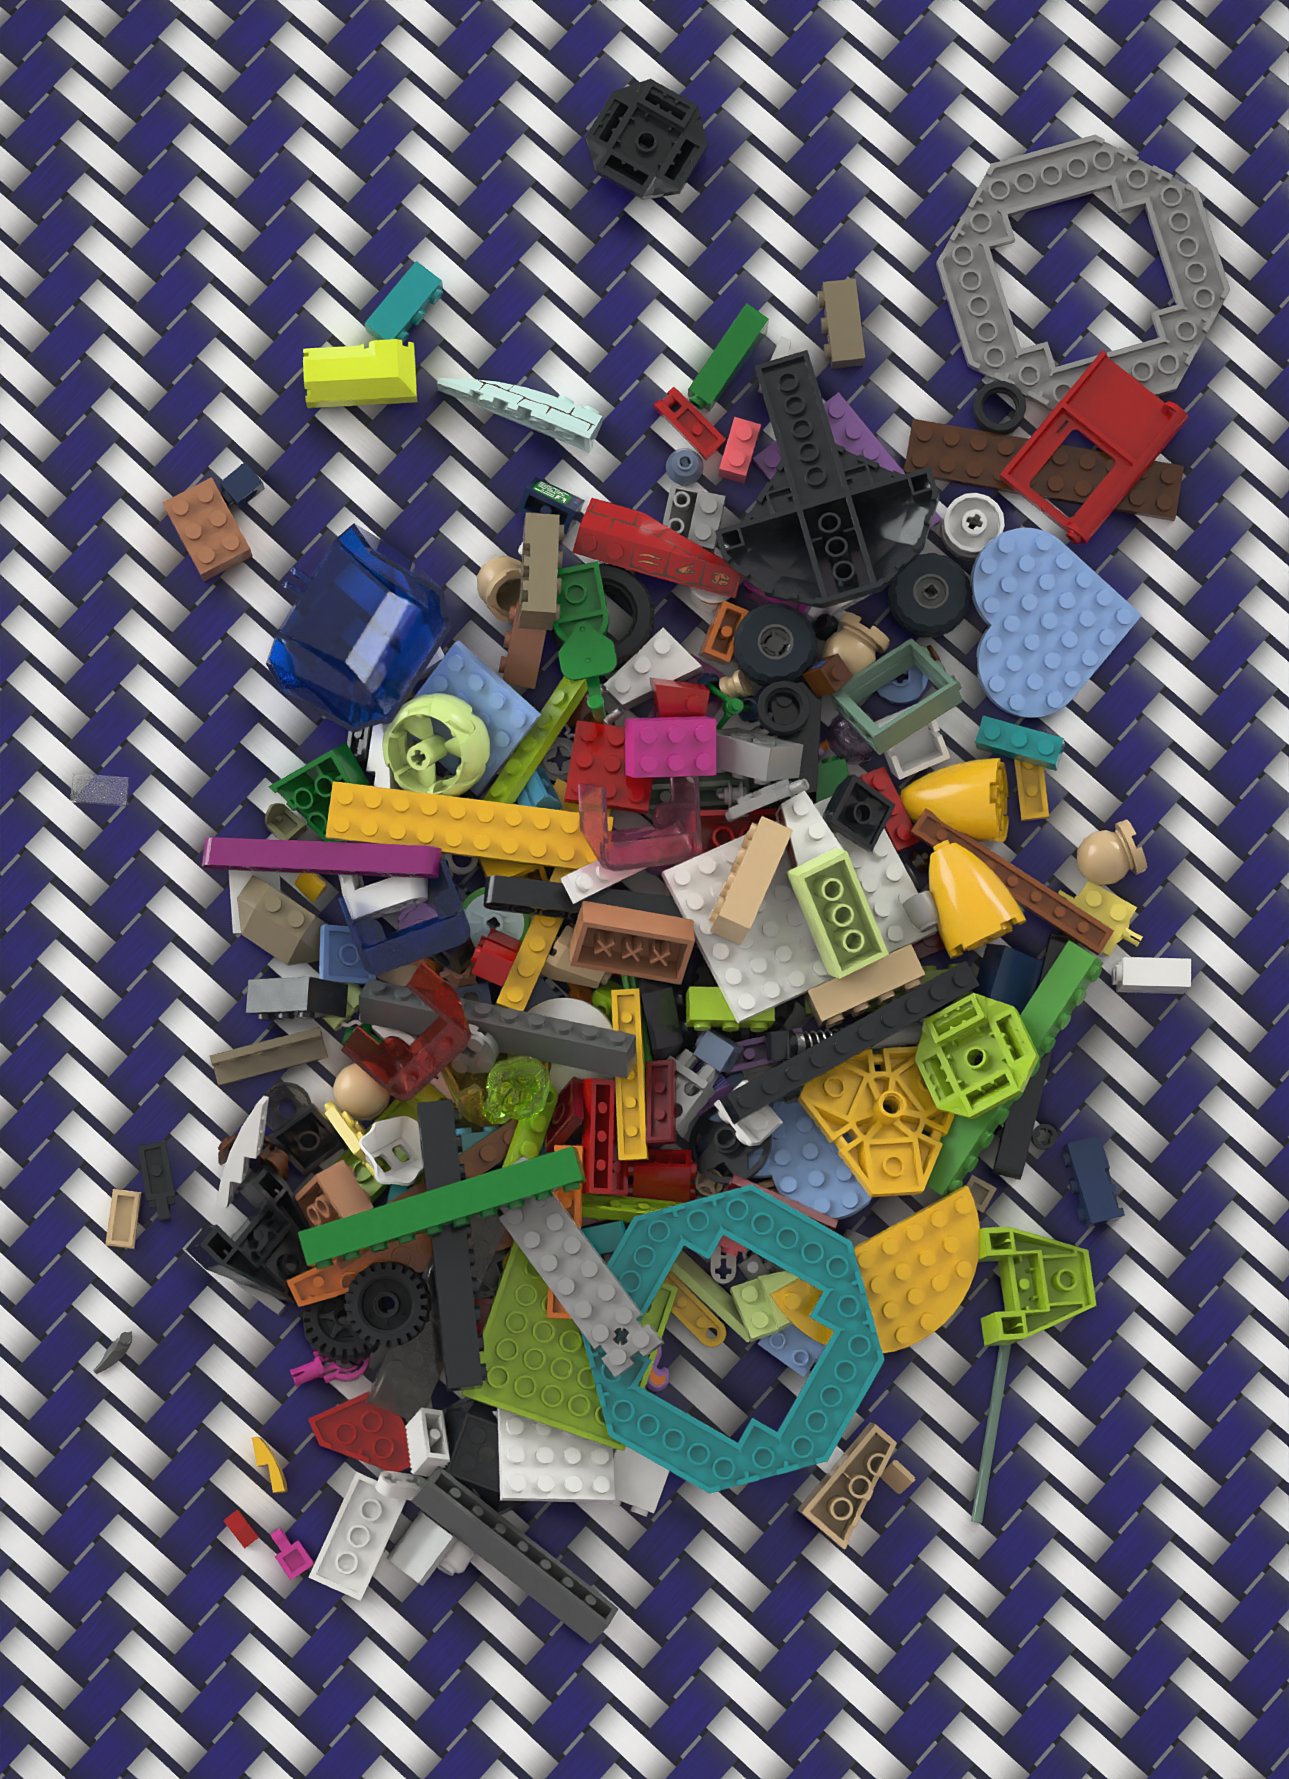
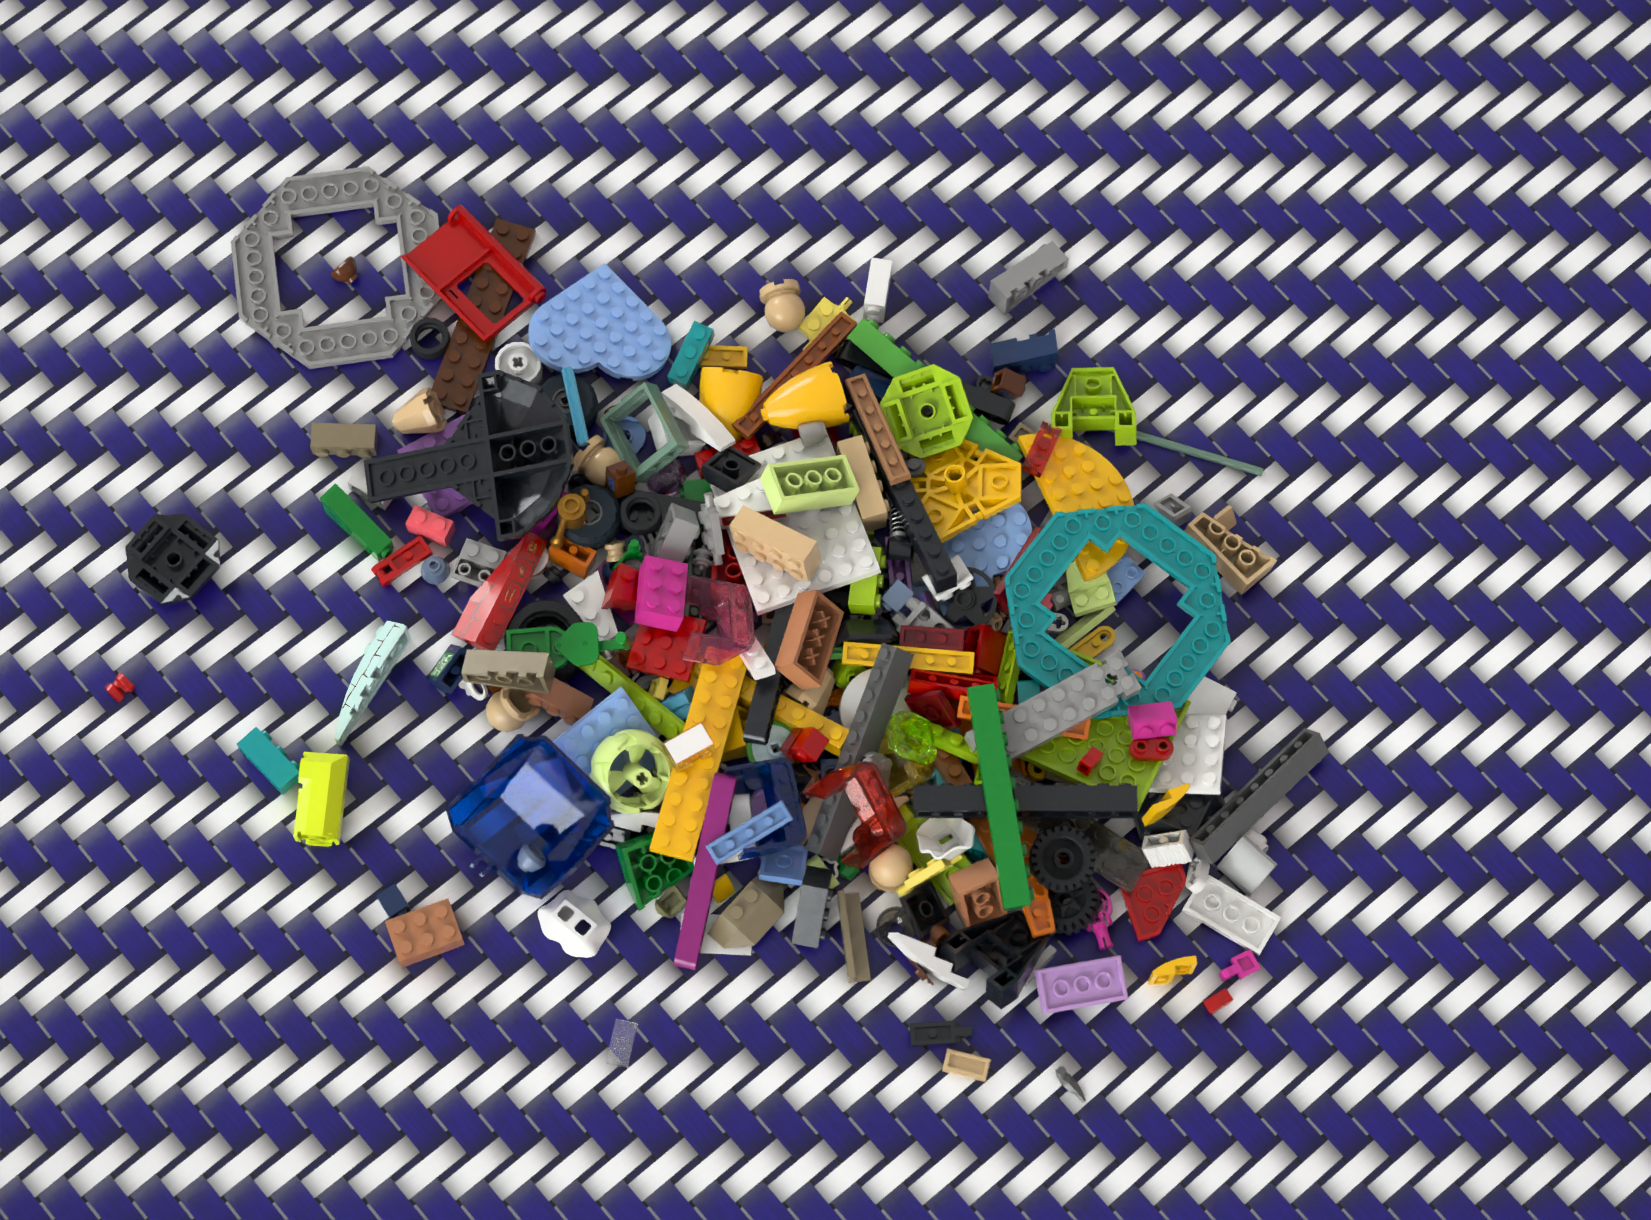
camera: 80 degrees left, 10 degrees down
none -> red wheel [104,672,135,703]
none -> reddish brown brick [331,256,358,284]
none -> tan cone [392,387,447,434]
none -> sand blue cone [517,844,546,872]
none -> white piece [538,890,611,958]
none -> black plate [543,565,563,585]
none -> pearl gold piece [550,489,589,549]
none -> medium azure axle [561,367,589,446]
none -> light yellow plate [648,677,669,701]
none -> white slope [661,384,736,452]
none -> white brick [663,722,715,772]
none -> medium blue tile [706,800,793,865]
none -> medium nougat tile [845,373,911,486]
none -> dark grey plate [905,457,925,478]
none -> light grey wedge [988,241,1069,315]
none -> reddish brown brick [990,368,1026,401]
none -> clear red plate [1021,421,1062,478]
none -> lavender tile [1034,955,1128,1014]
none -> red piece [1077,746,1104,777]
none -> dark pink brick [1127,701,1177,740]
none -> red plate [1129,737,1174,761]
none -> yellow slope [1142,783,1190,826]
none -> light grey slope [1154,493,1193,527]

